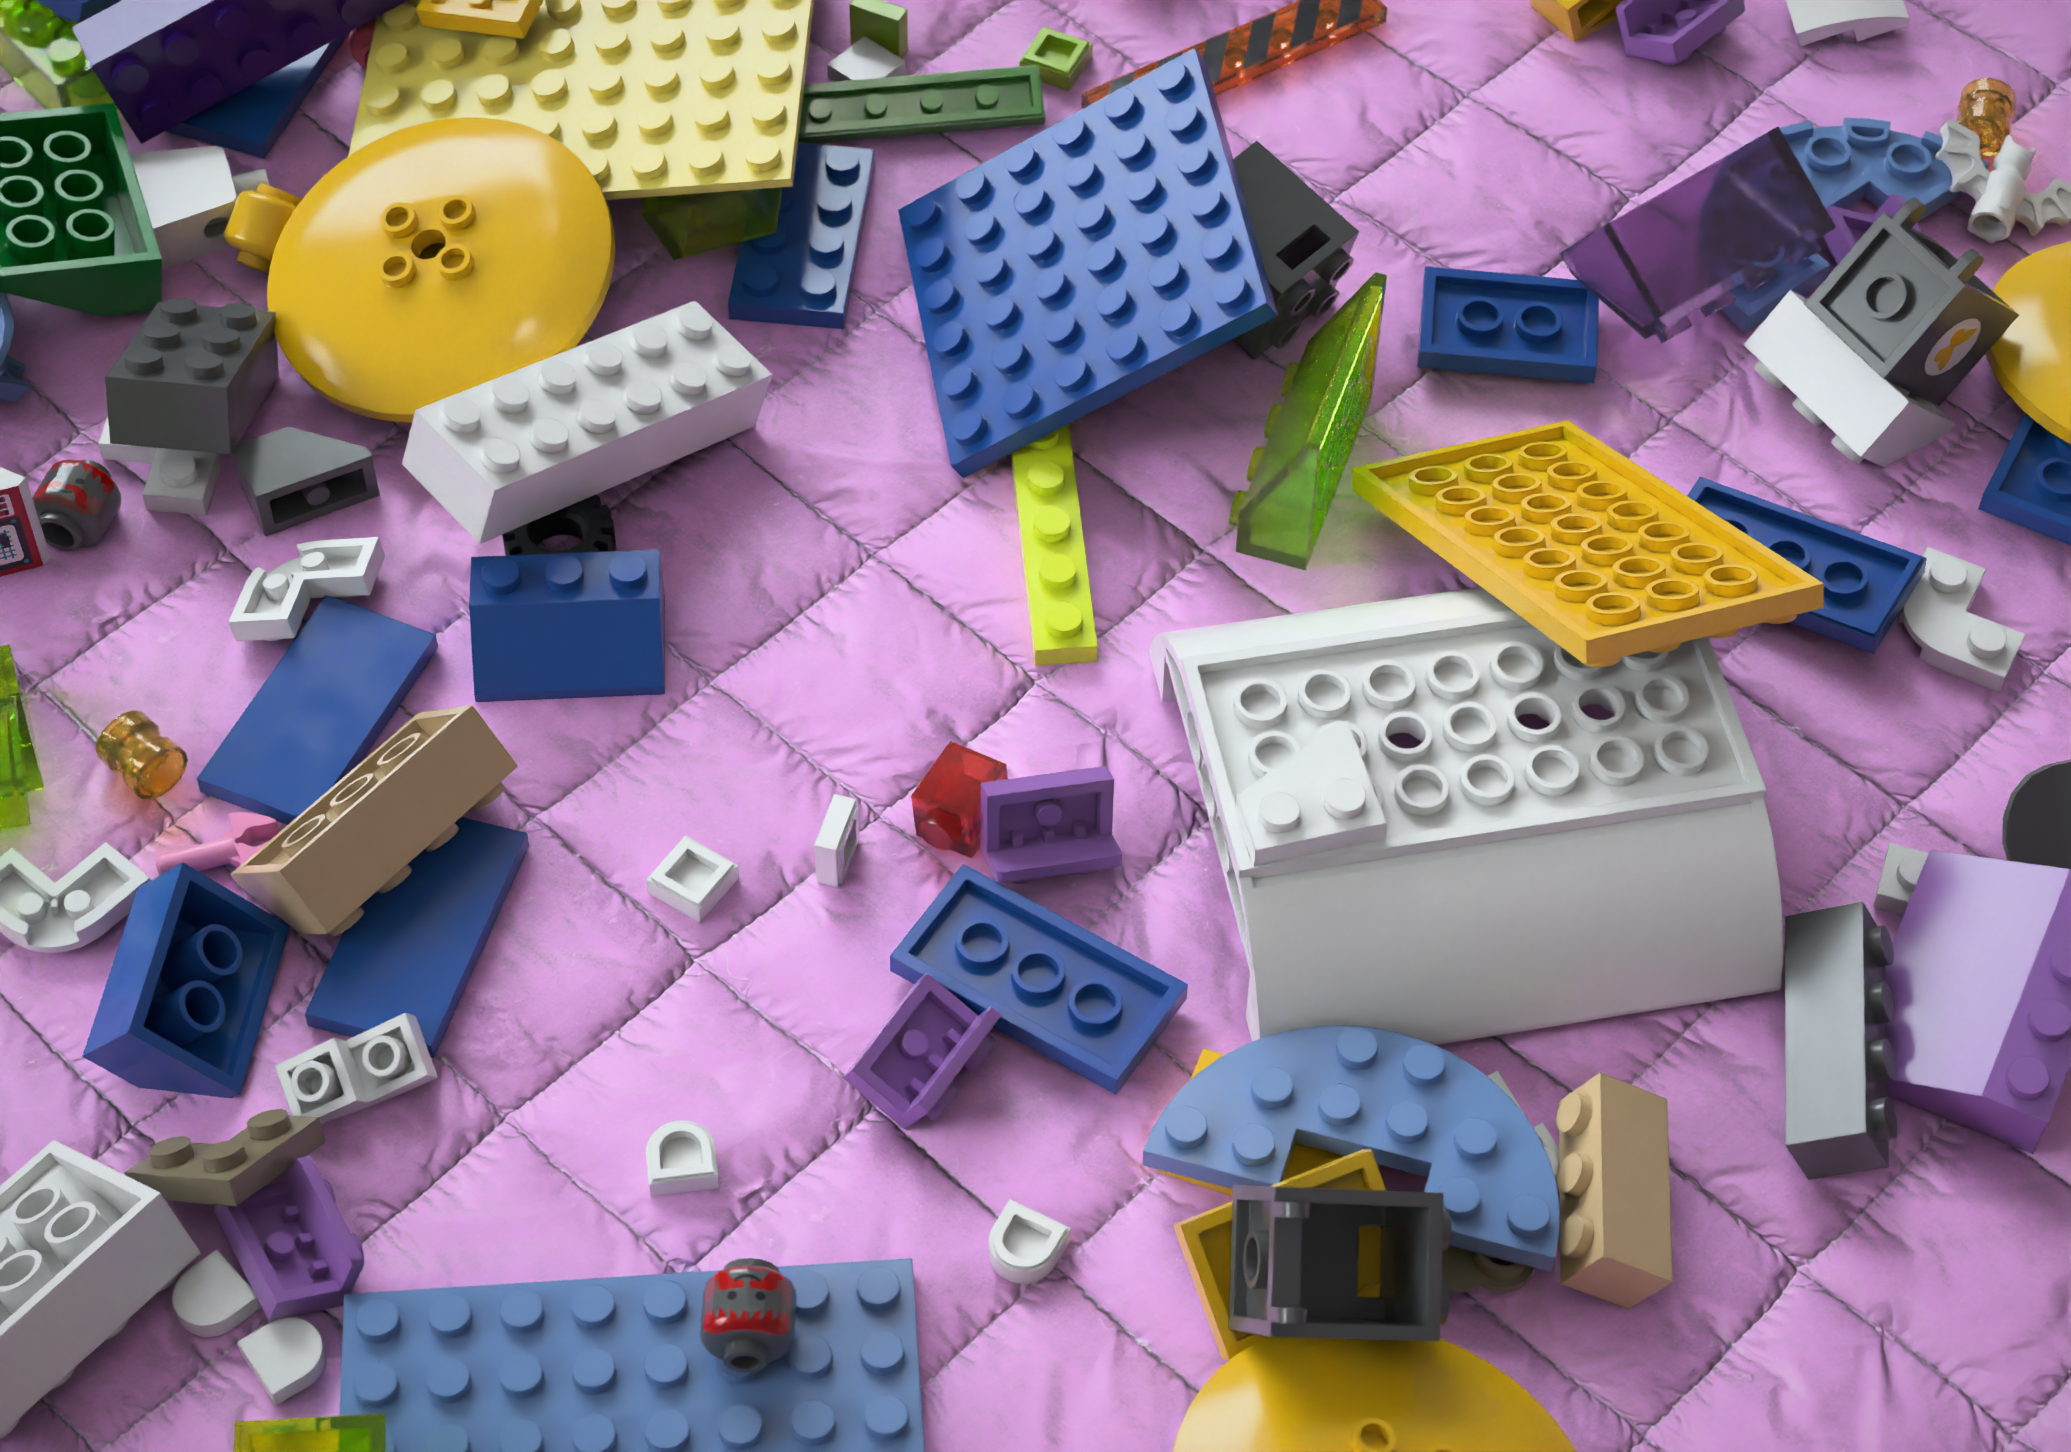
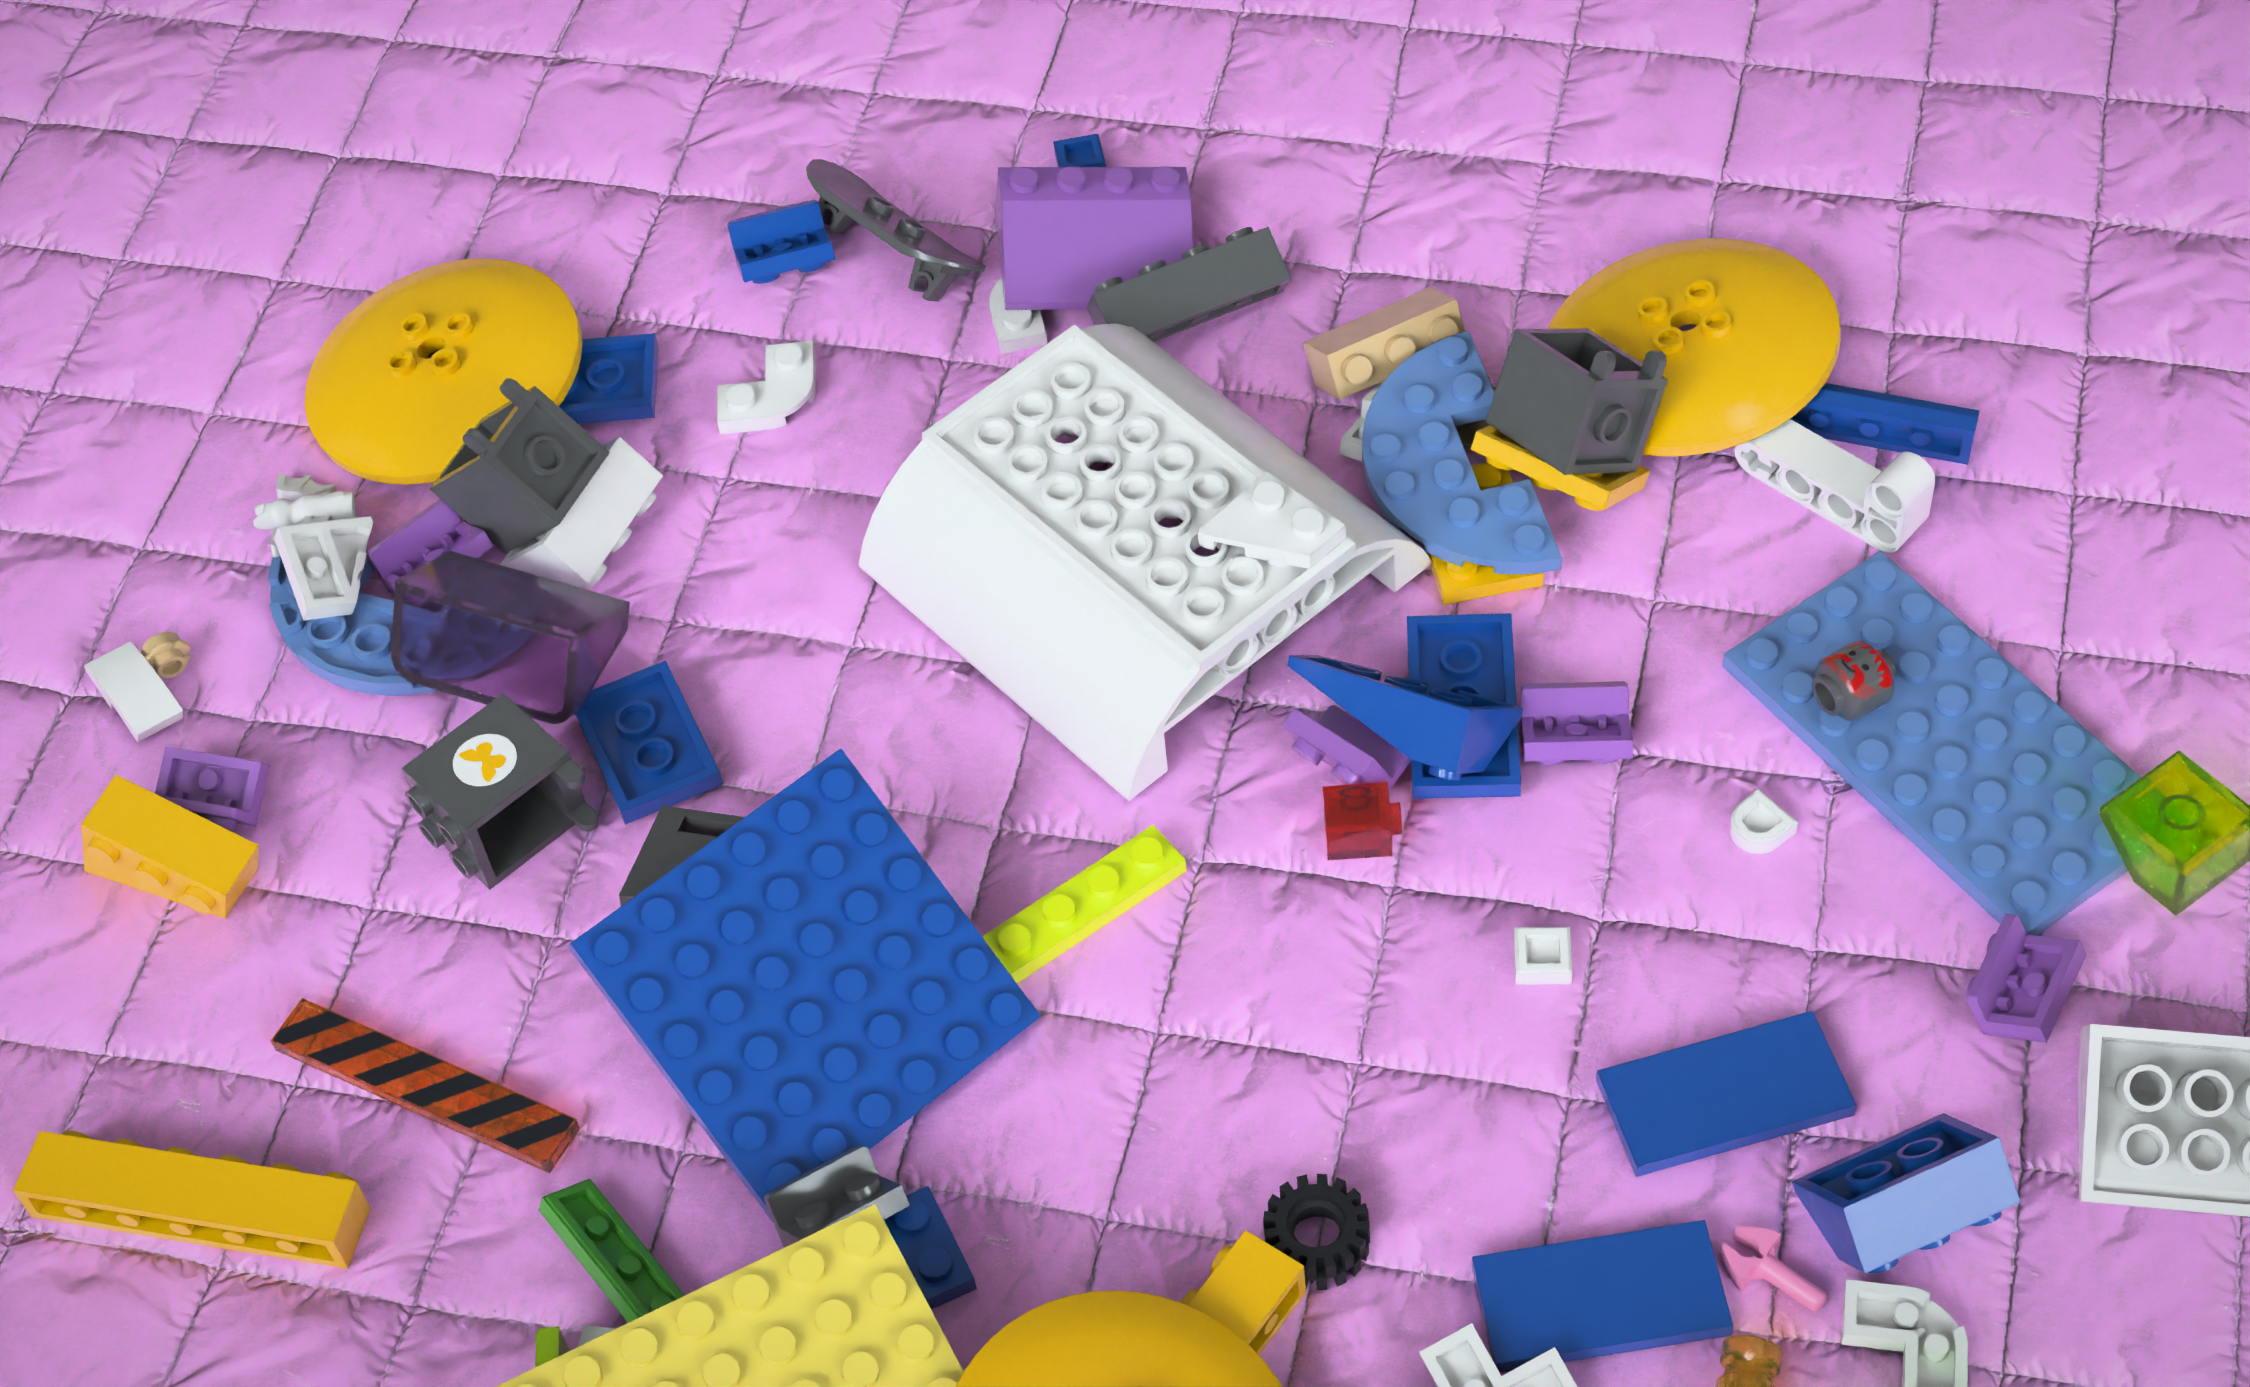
camera: 115 degrees left, 0 degrees up
dark tan plate [124,1109,326,1206] -> none
white tile [172,1249,262,1337] -> none
tan slope [230,705,518,936] -> none
white tile [237,1317,326,1406] -> none
white slope [275,1013,438,1124] -> none
white brick [402,301,773,544] -> none
blue slope [469,549,665,702] -> none
tile [814,794,860,888] -> none
white tile [989,1199,1071,1284] -> none
lime tile [1019,26,1093,91] -> none
clear neon green slope [1229,272,1387,571] -> none
yellow plate [1352,420,1824,667] -> none
blue tile [1687,477,1927,654] -> none
clear yellow wheel [1956,78,2017,157] -> none
none -> tan plate [141,632,191,678]
none -> white wing [274,516,373,620]
none -> dark grey container [402,693,600,890]
none -> dark grey bracket [764,1145,910,1247]
none -> blue wedge [1287,655,1523,780]

